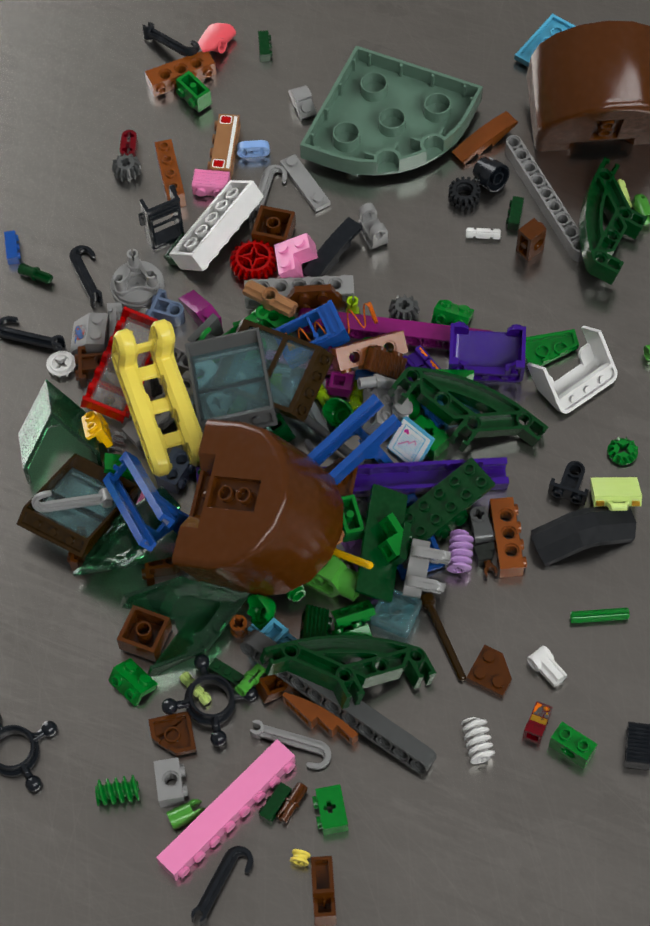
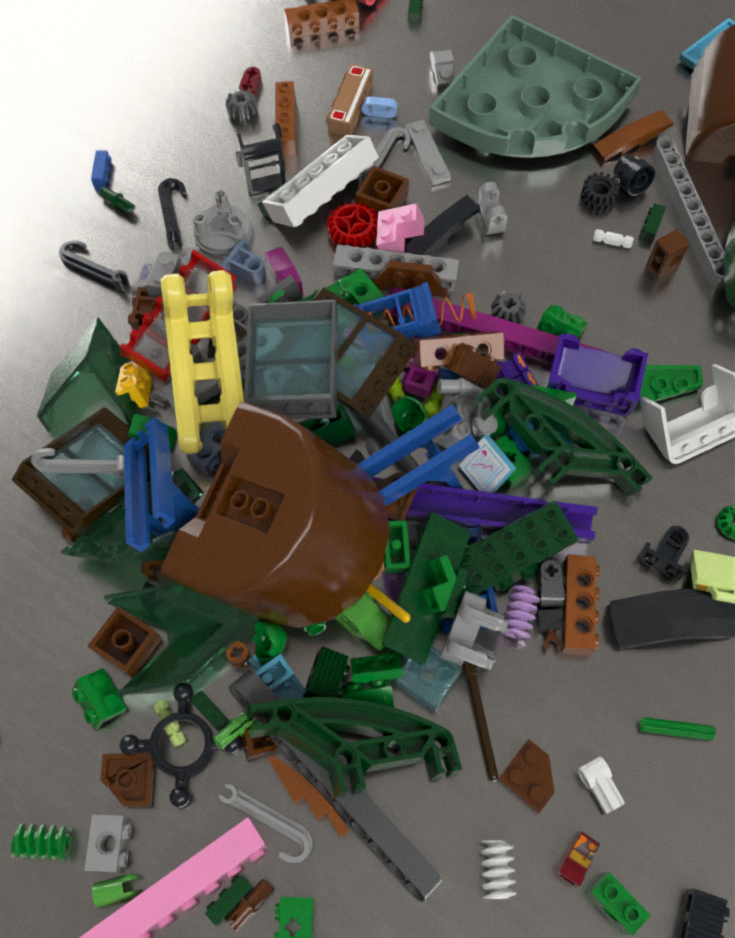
camera: 10 degrees right, 5 degrees up
white gear [46,351,76,378] -> none
green brick [176,71,212,113] -> none
bright pink brick [192,169,230,198] -> none
medium nougat piece [243,280,298,318] -> none
lime pin [345,296,360,314] -> none

